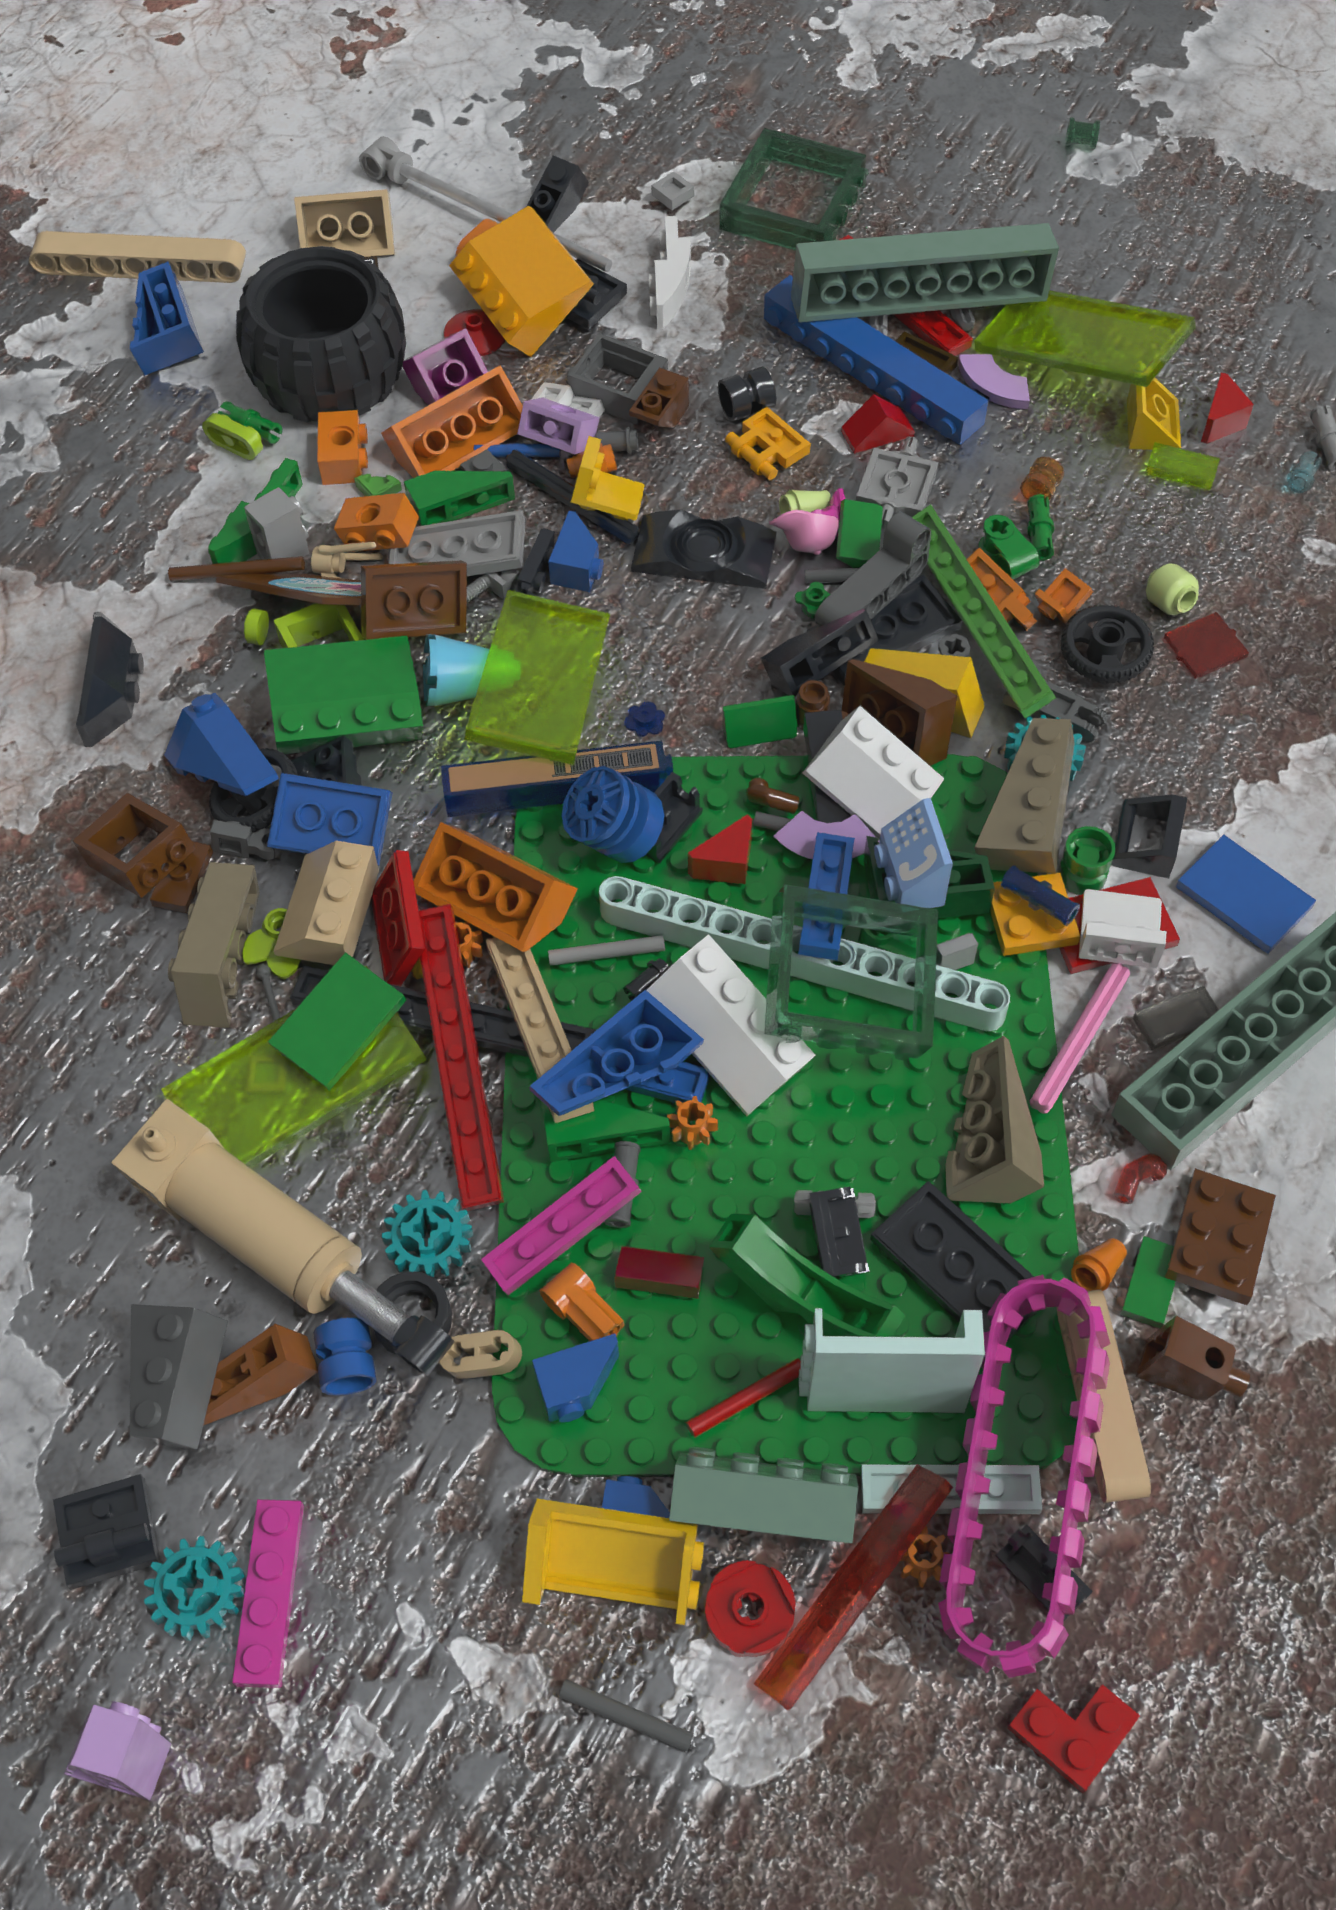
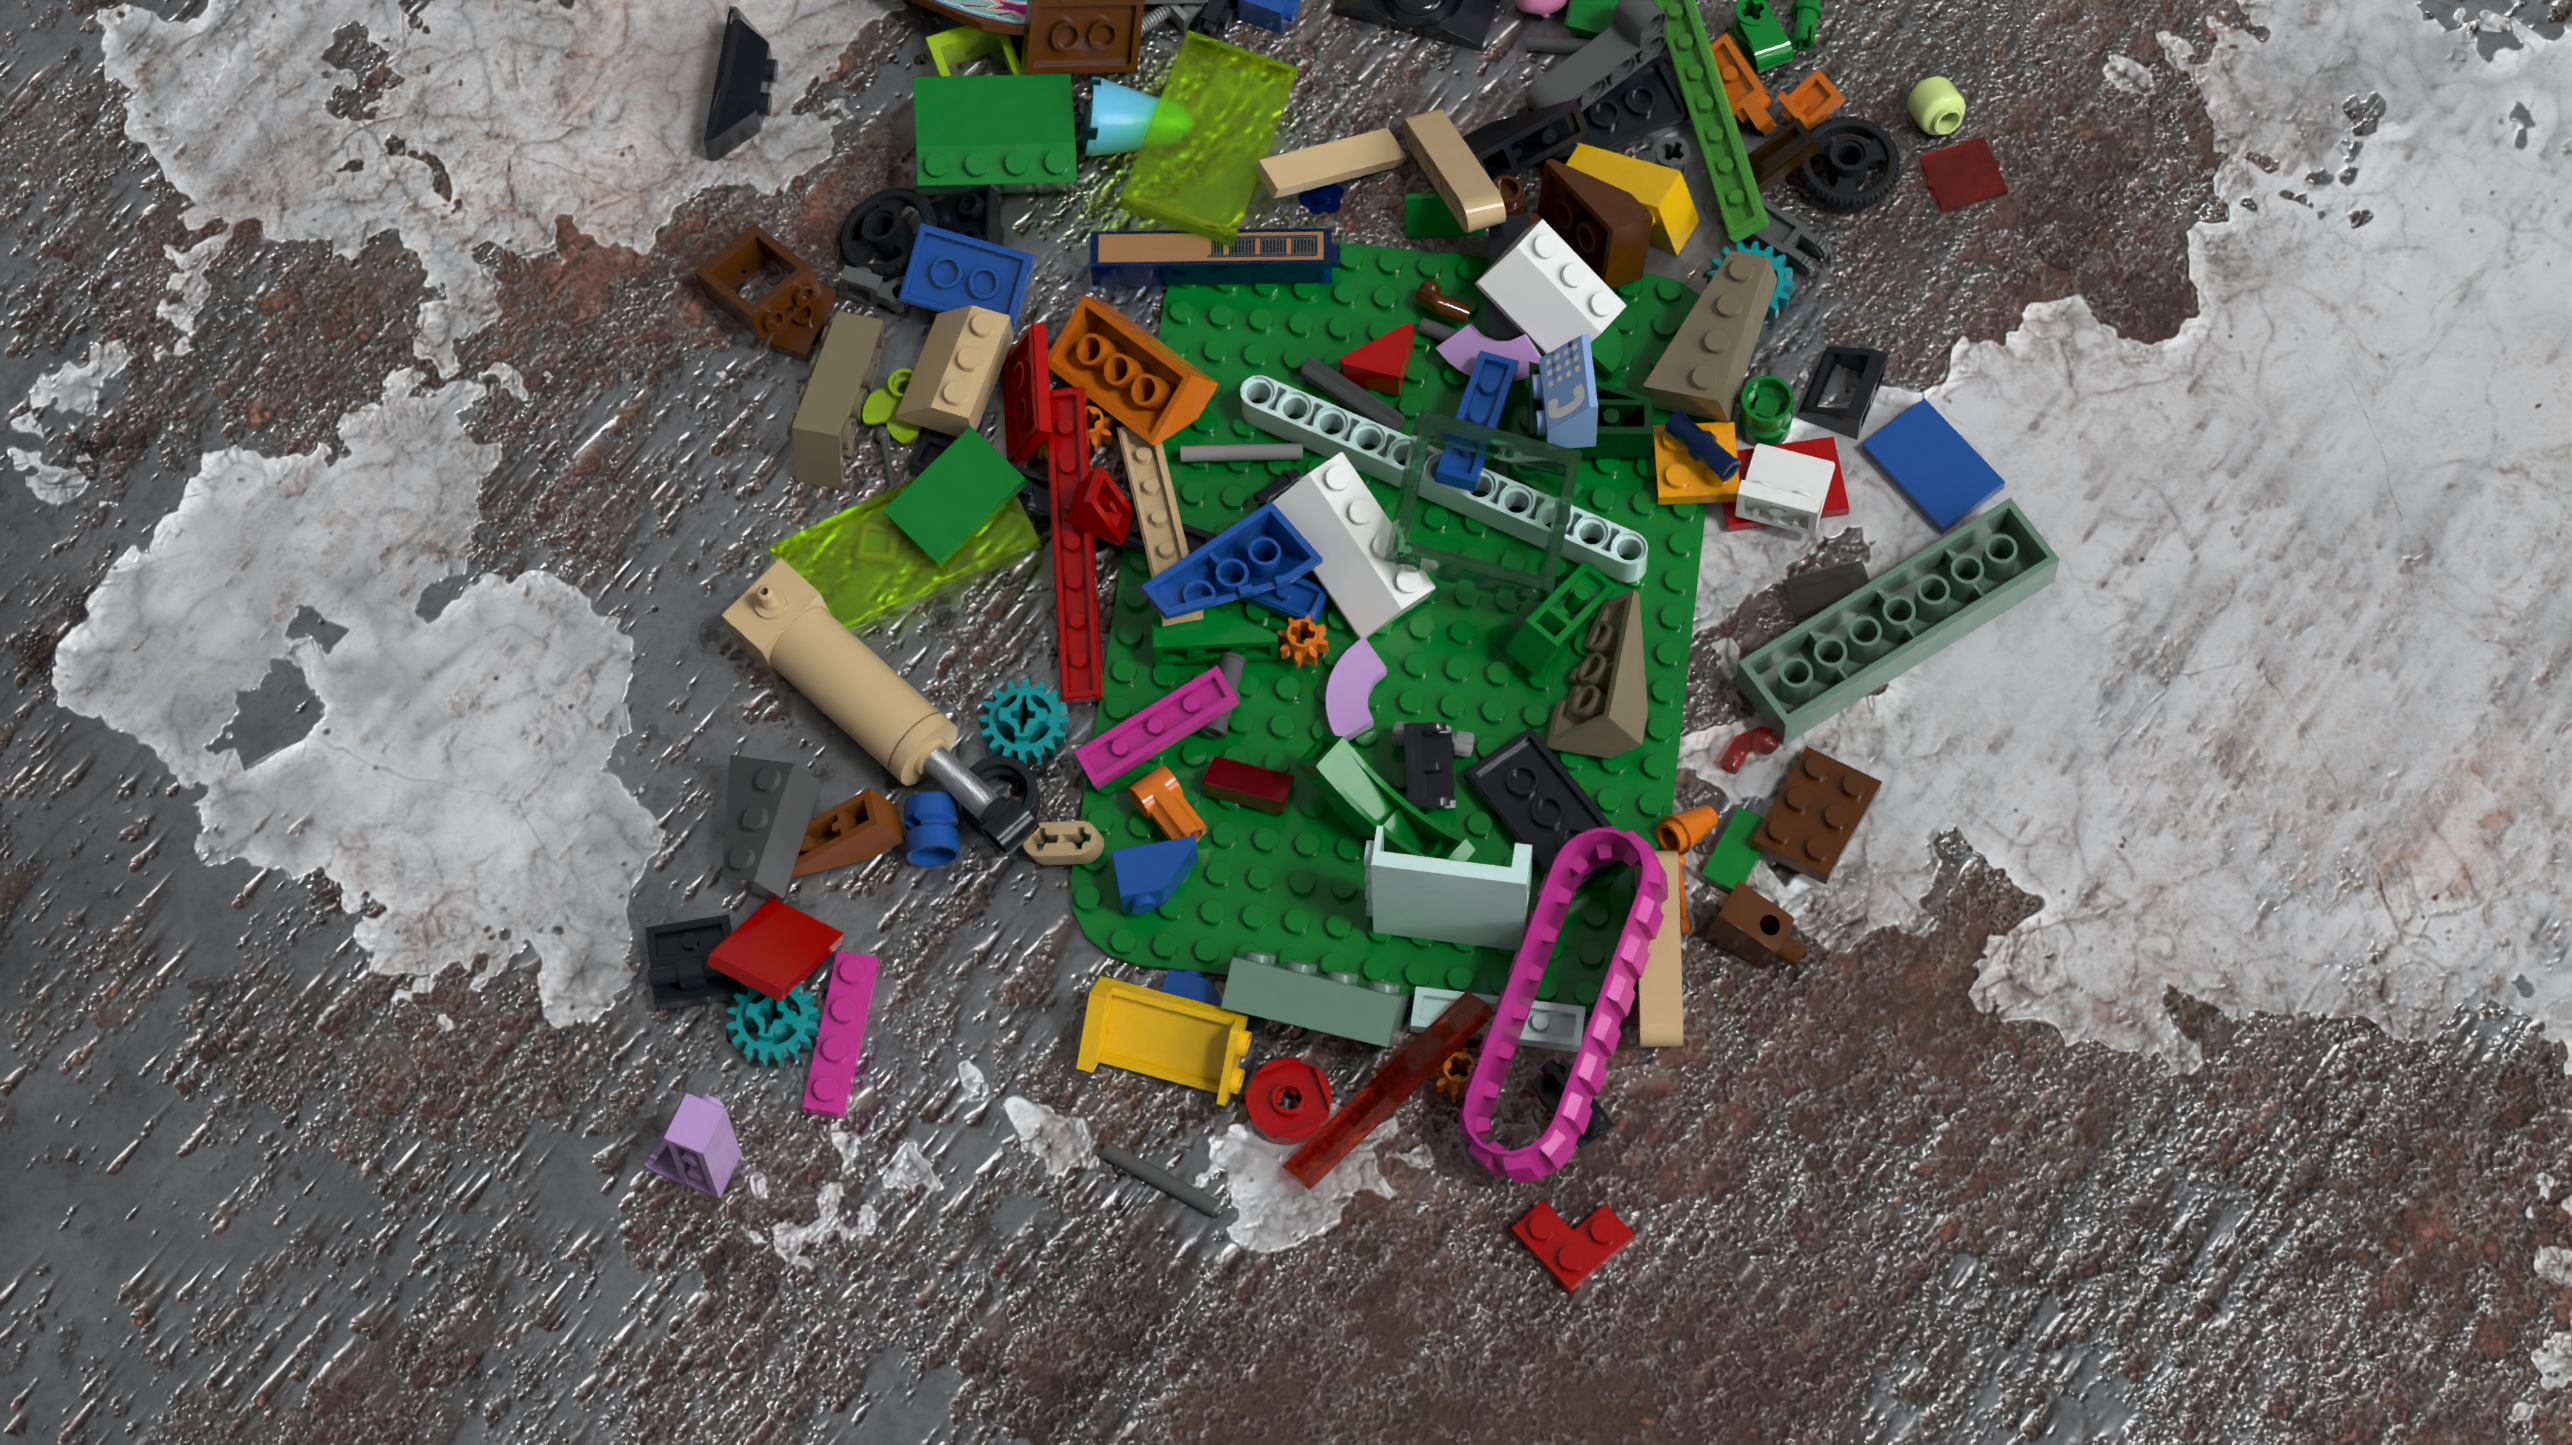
camera: 10 degrees right, 5 degrees up
blue wedge [164,693,279,796] -> none
lime tile [244,609,269,645] -> none
blue wheel [562,766,664,863] -> none
black hinge [646,772,703,863] -> none
red bar [686,1358,801,1438] -> none
green plate [795,582,831,618] -> none
light grey tile [933,933,978,970] -> none
bright pink axle [1030,963,1130,1114] -> none
none -> red tile [707,897,844,1002]
none -> red slope [1064,467,1135,546]
none -> tan tile [1254,127,1407,199]
none -> dark grey axle [1300,357,1406,432]
none -> lavender tile [1326,637,1387,742]
none -> tan beam [1402,108,1506,233]
none -> green slope [1505,561,1617,677]
none -> dark brown tile [1747,117,1822,195]

